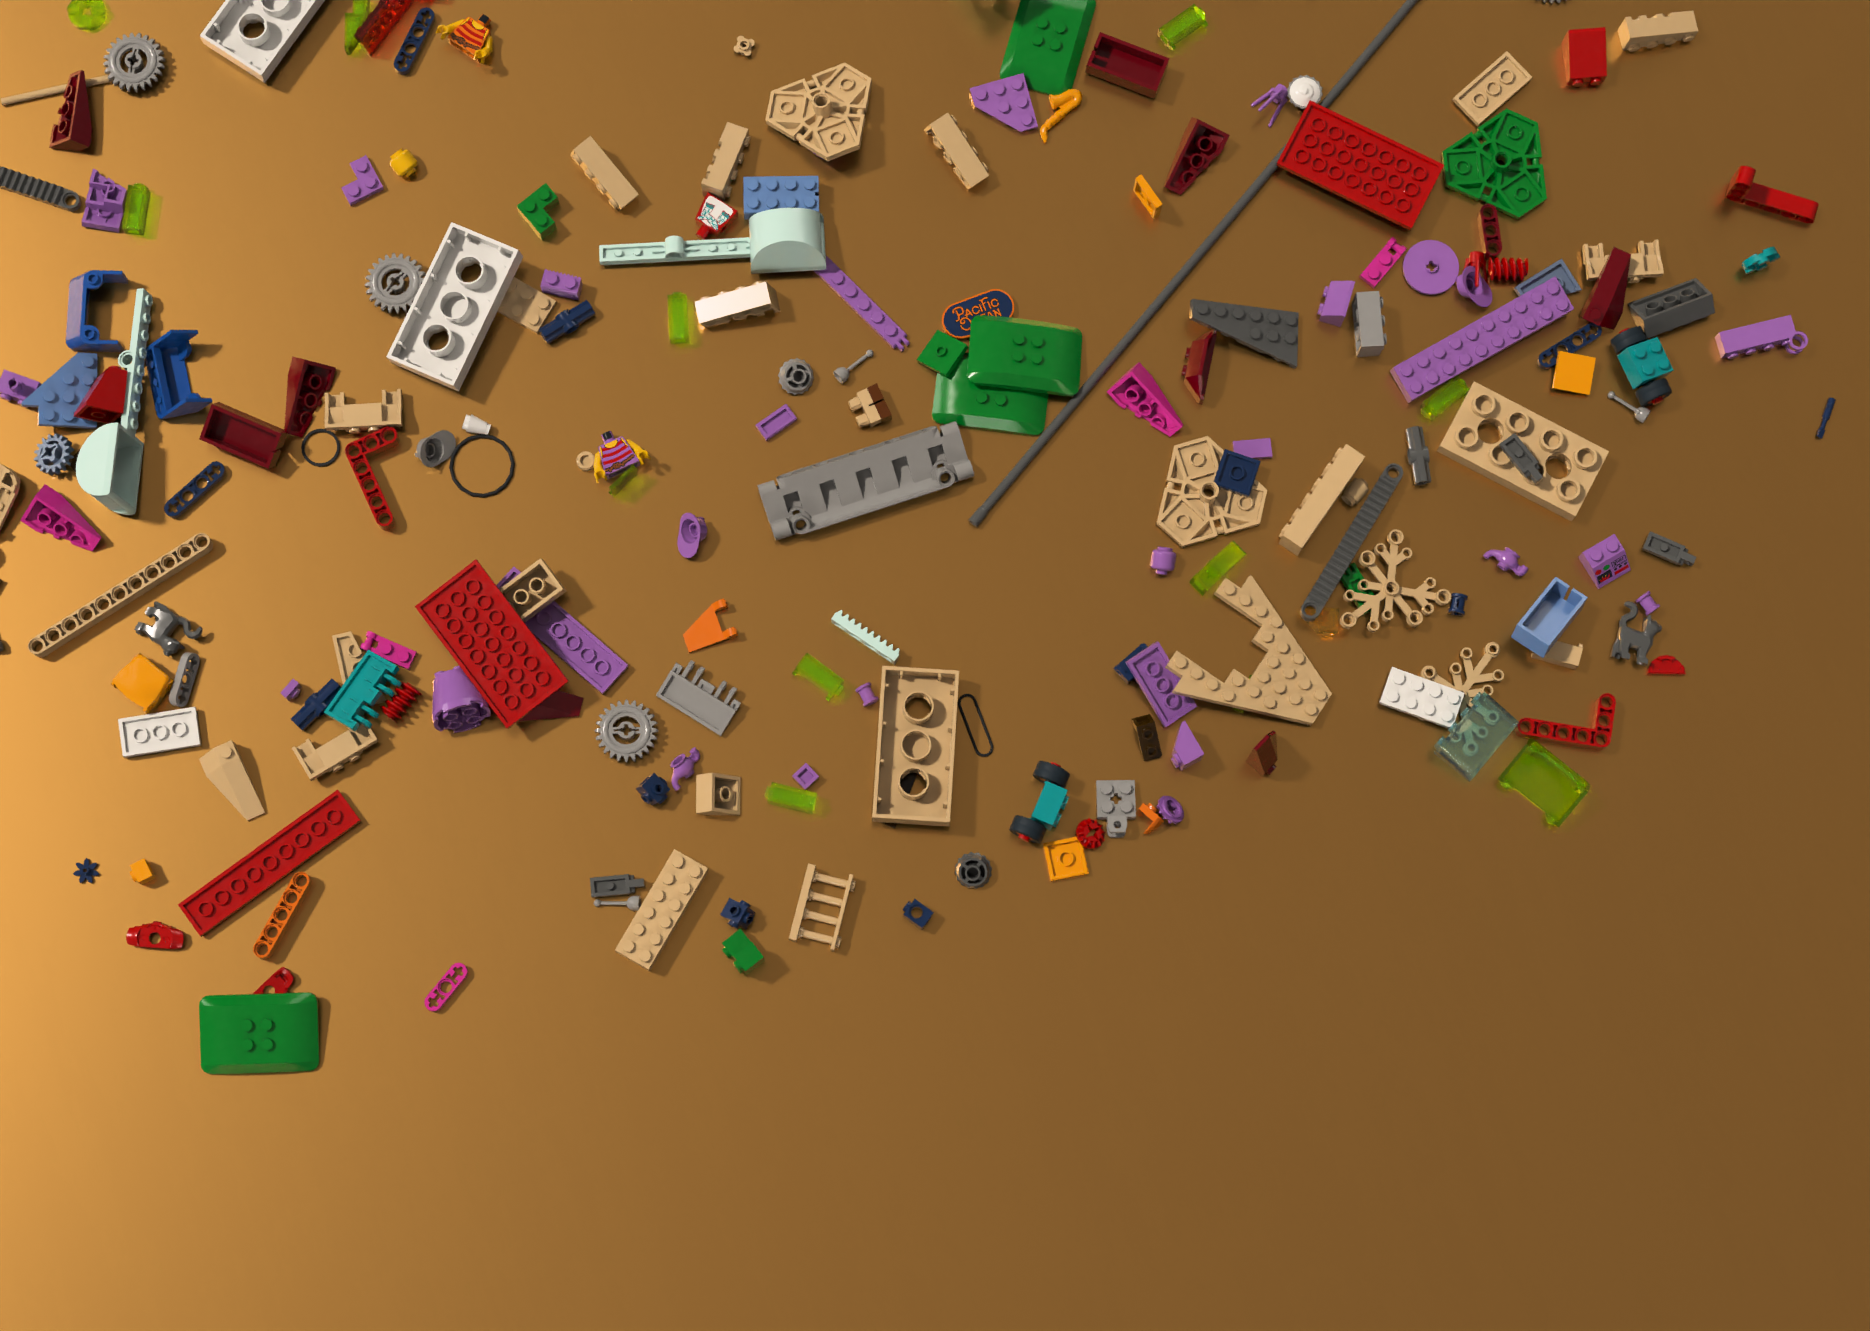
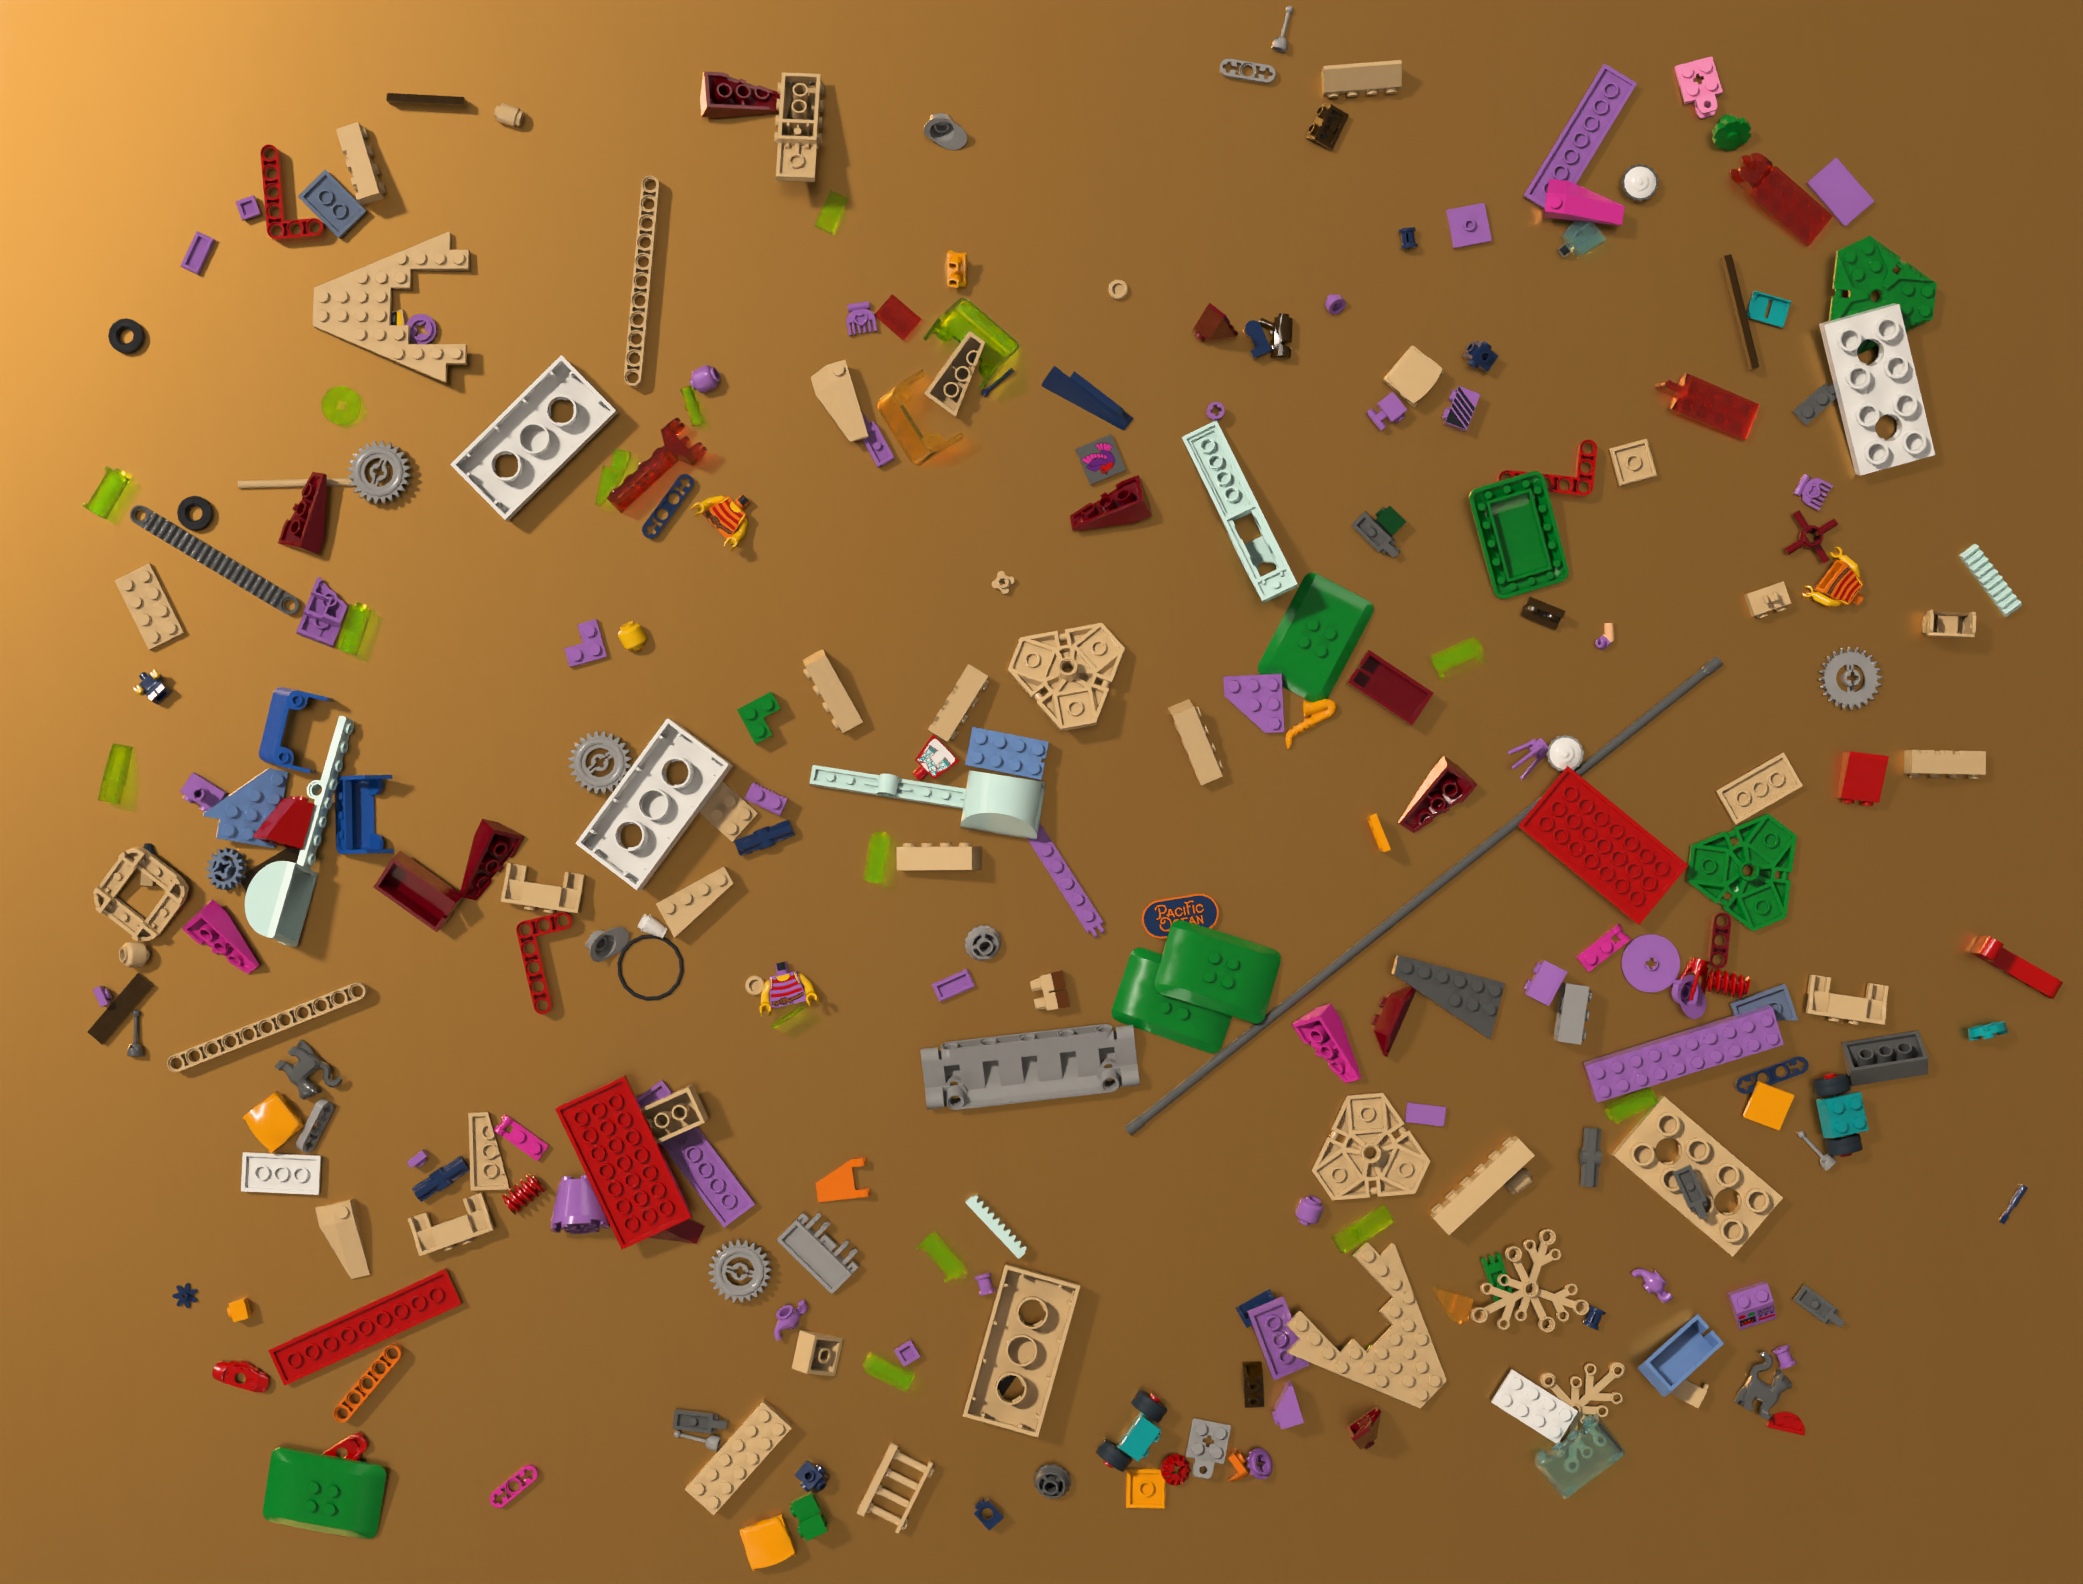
camera: 15 degrees right, 10 degrees up
dark blue beam [164,461,226,518] -> none
black piece [301,429,340,467] -> none
teal hinge [324,650,402,731] -> none
dark blue brick [636,773,670,805] -> none
medium lavender piece [677,513,707,558] -> none
light grey hinge [833,350,874,384] -> none
green plate [917,330,969,378] -> none
black piece [958,694,994,757] -> none
dark blue tile [1214,449,1261,497] -> none
dark grey gear [1300,463,1403,622] -> none
clear neon green windscreen [1498,738,1591,827] -> none
red beam [1514,693,1616,750] -> none
dark red wedge [1580,246,1631,330] -> none
medium lavender hinge [1715,315,1808,359] -> none
none -> tan wedge [656,866,735,938]
none -> light orange piece [740,1514,797,1571]

